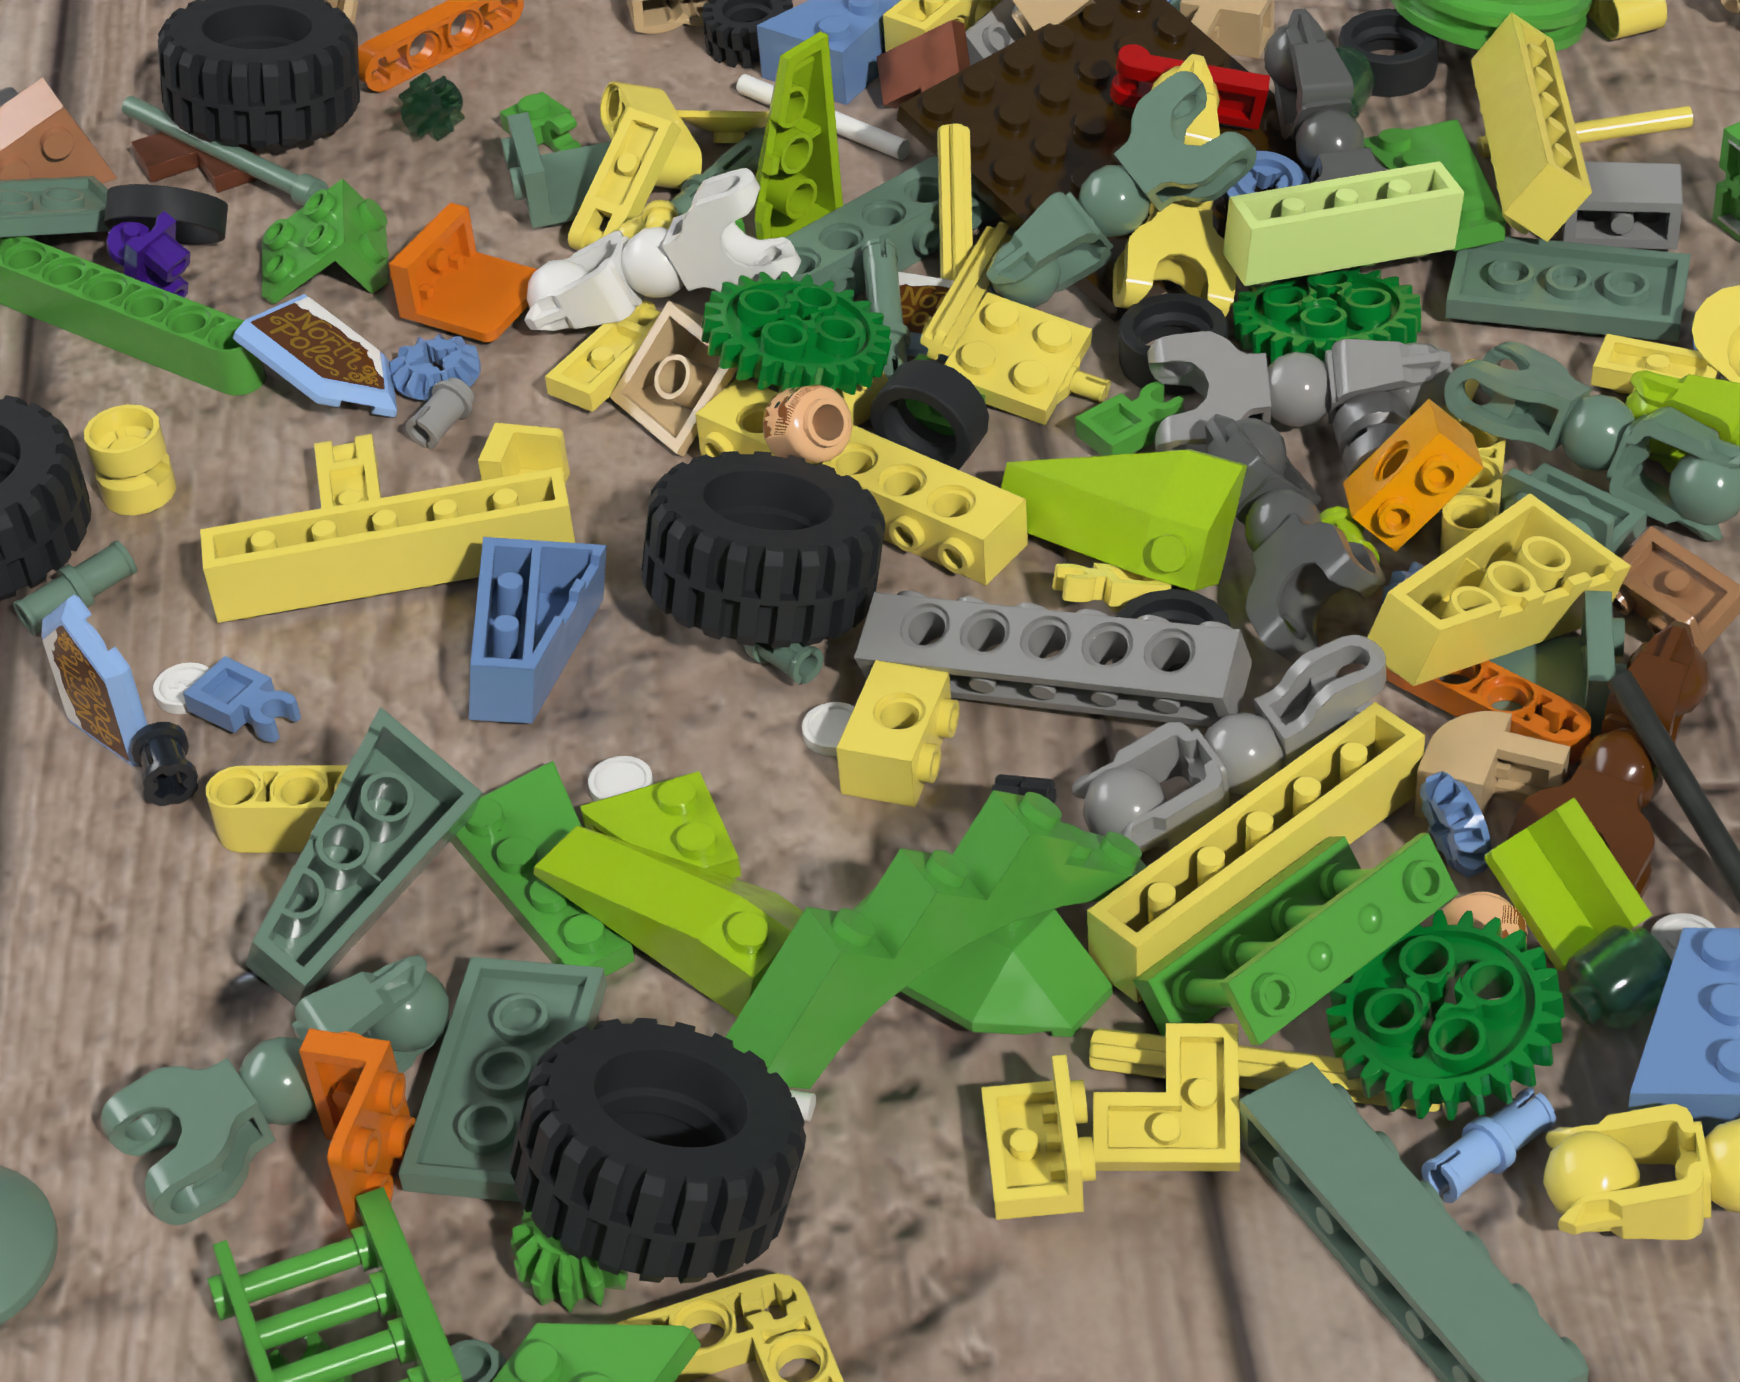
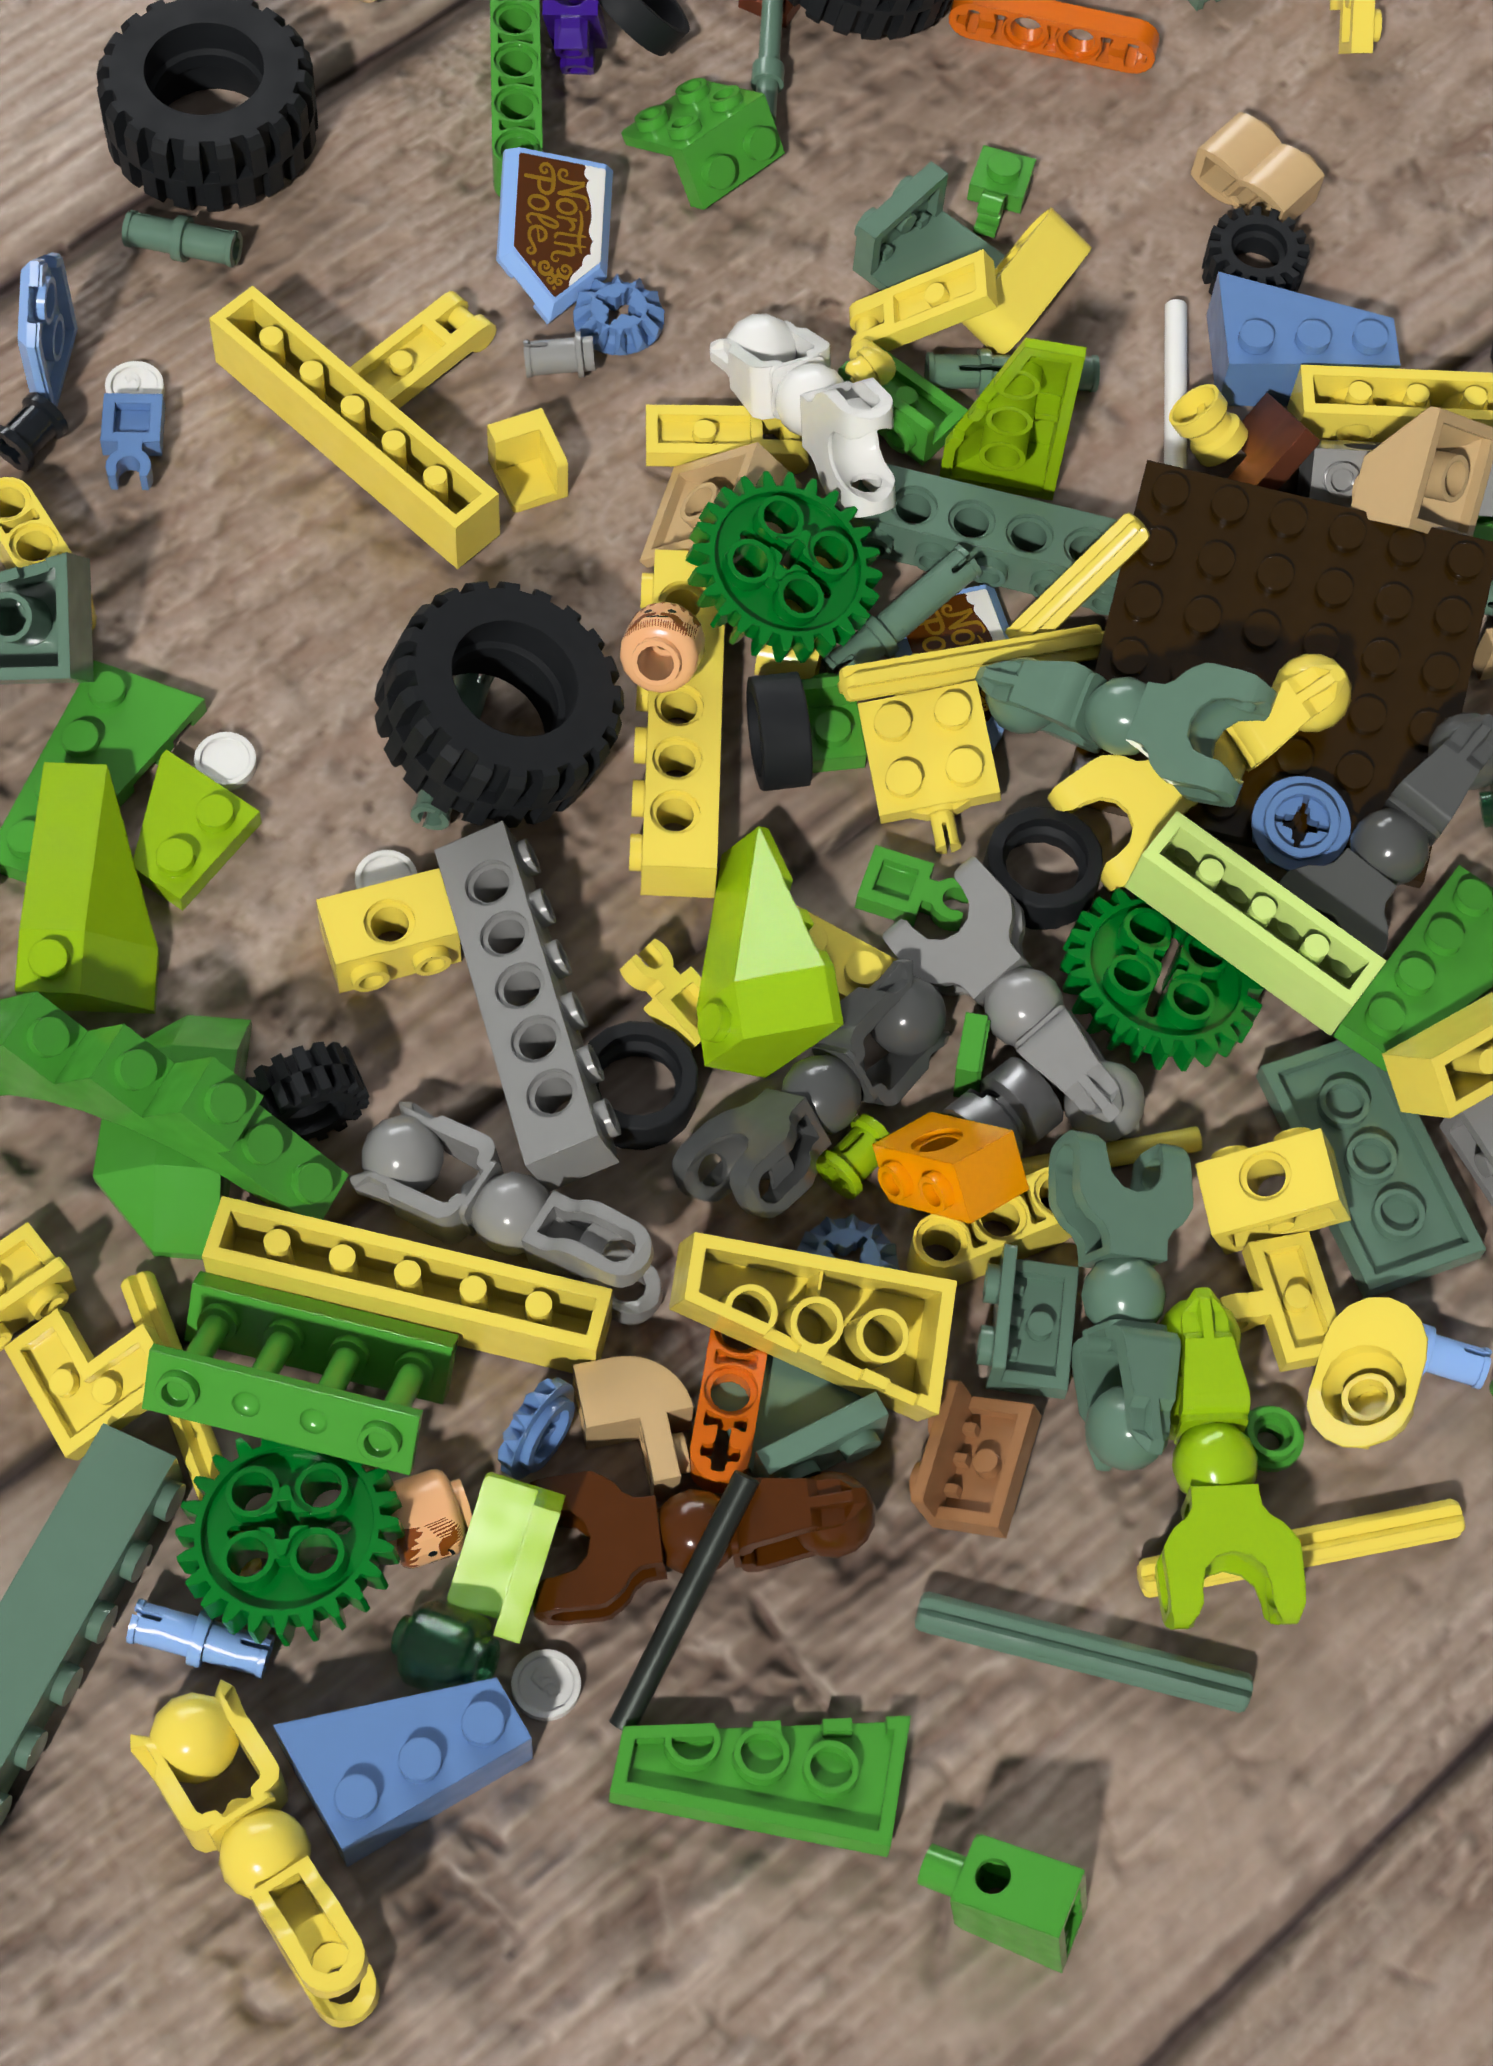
camera: 45 degrees right, 20 degrees up
light yellow wheel [84,404,176,516] -> none
orange bracket [389,202,538,342] -> none
clear green gear [398,72,465,141] -> none
medium blue wedge [469,537,607,724] -> none
light yellow dish [677,110,769,143] -> none
red plate [1110,44,1270,130] -> none
none -> bright green tile [953,1012,991,1097]
none -> light yellow wheel [1169,384,1248,467]
none -> light yellow brick [1195,1127,1352,1255]

